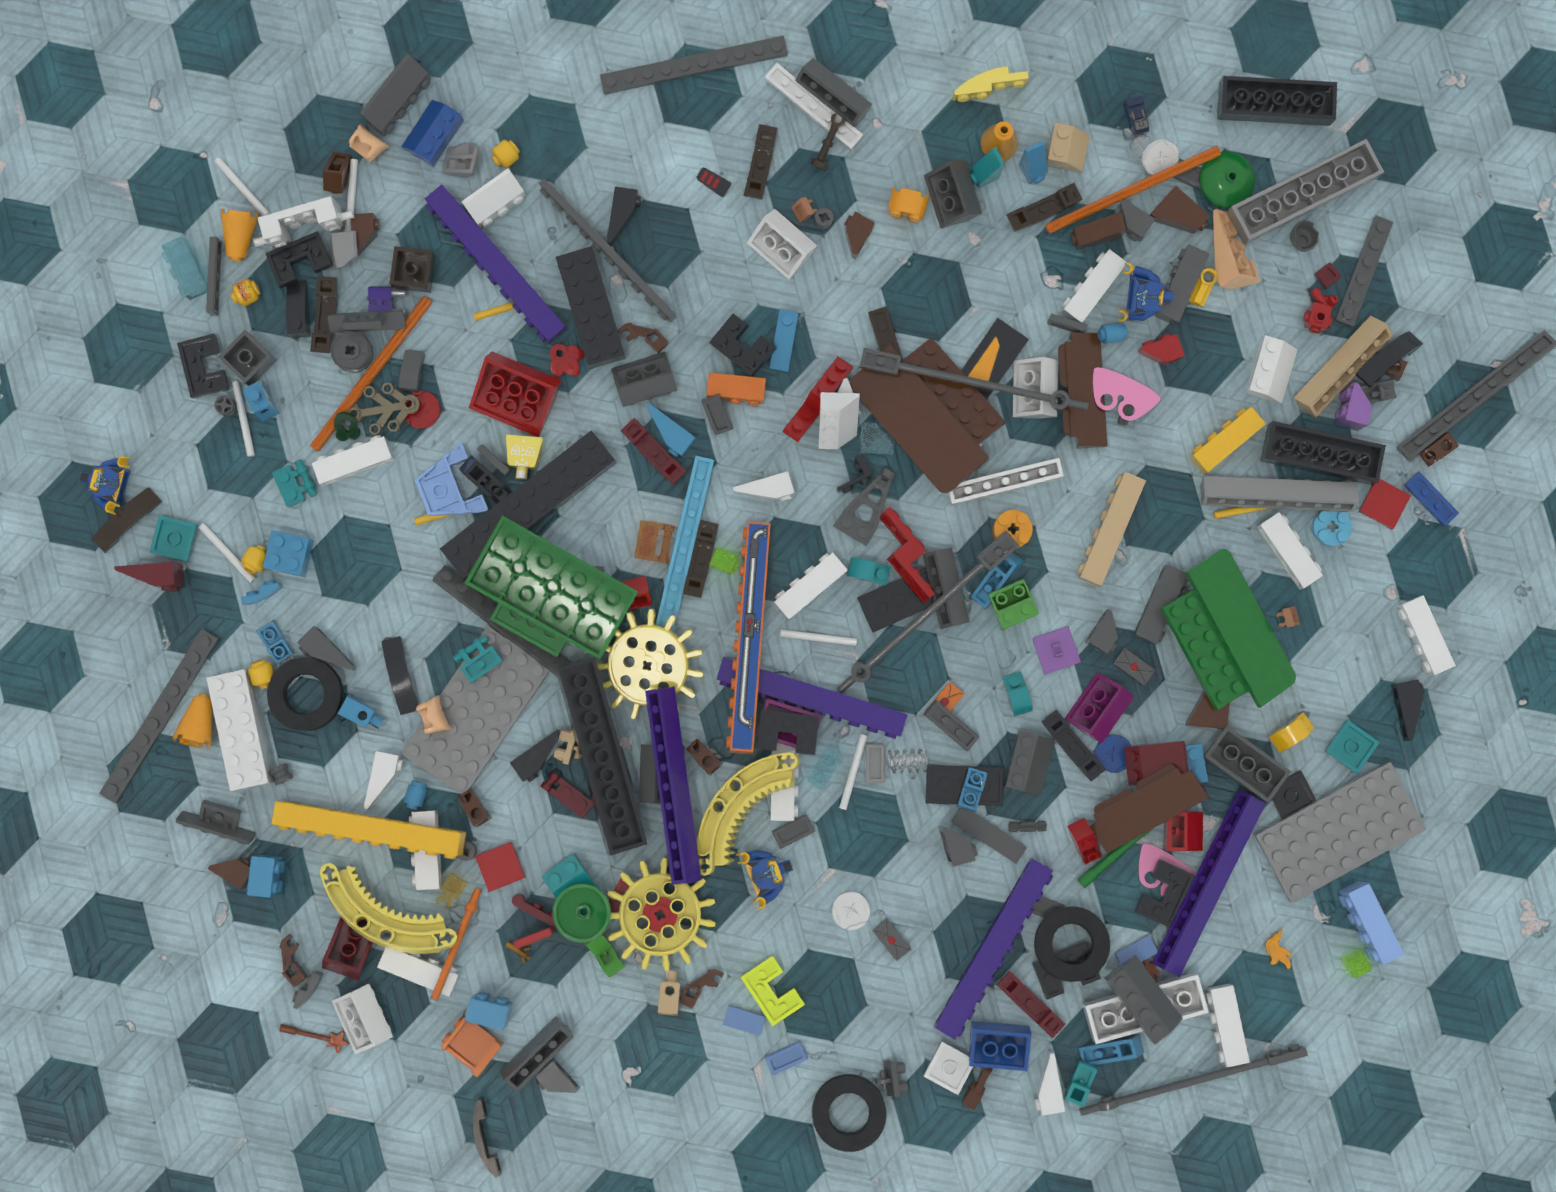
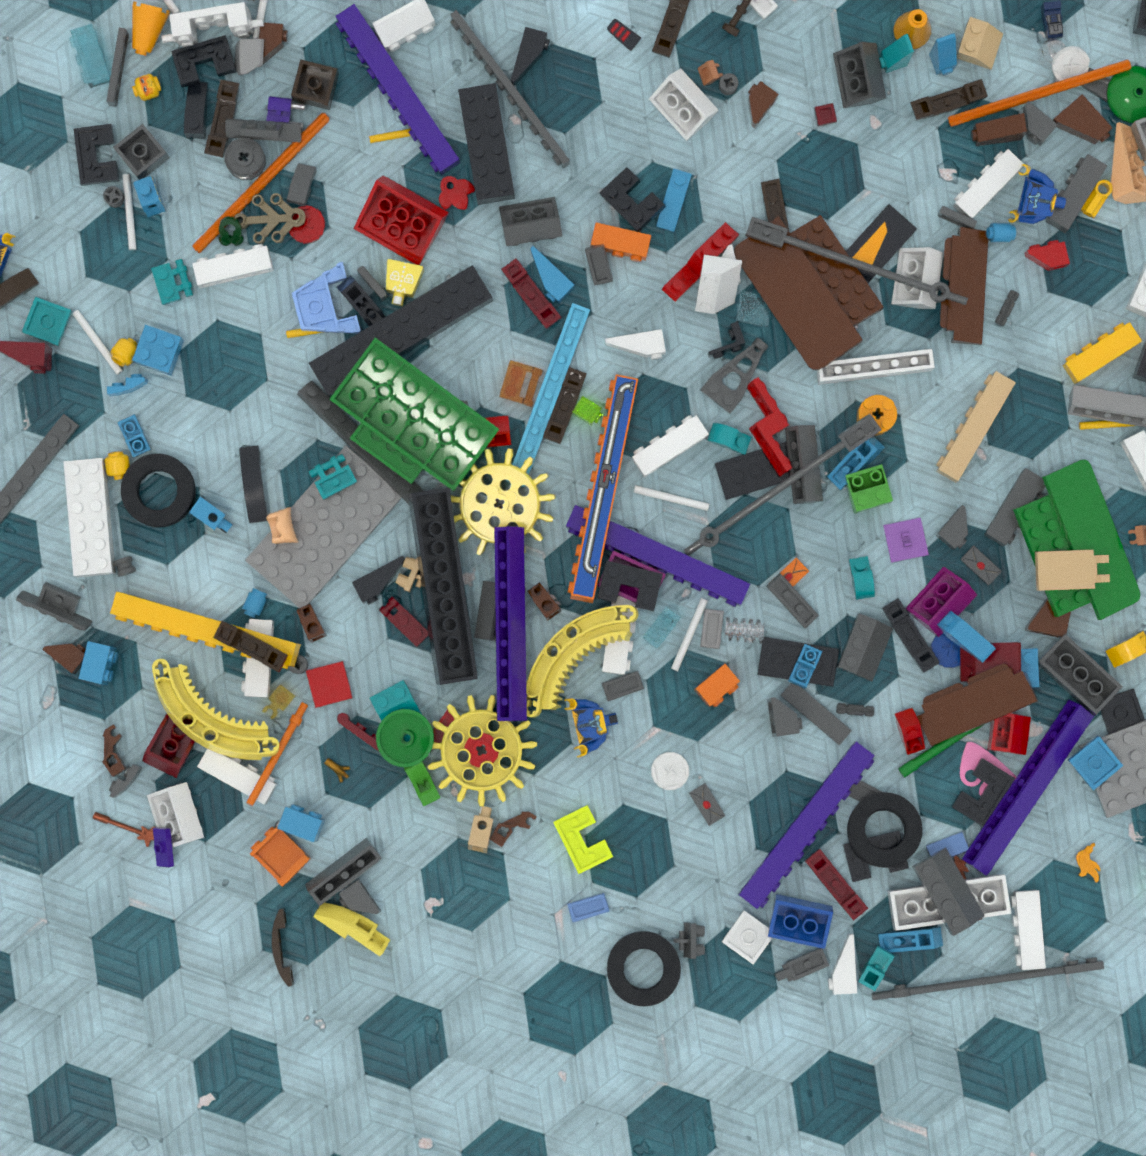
camera: 10 degrees right, 0 degrees up
light orange cone [172,694,213,749] -> none
dark grey slope [297,626,357,671] -> none
white slope [364,751,403,809] -> none
red tile [513,926,556,949] -> none
reddish brown piece [618,323,669,354] -> none
medium blue tile [723,1005,766,1036] -> none
light orange brick [887,187,929,223] -> none
reddish brown piece [962,1067,993,1110] -> none
bright pink piece [1093,367,1161,421] -> none
none -> dark purple plate [153,827,174,868]
none -> dark brown slope [213,621,288,673]
none -> light yellow slope [313,903,390,957]
none -> orange brick [694,664,740,707]
none -> dark grey hinge [774,948,829,982]
none -> dark red tile [814,103,837,127]
none -> dark azure slope [937,611,996,663]
none -> tan tile [1035,550,1110,591]
none -> dark azure plate [1068,735,1123,790]

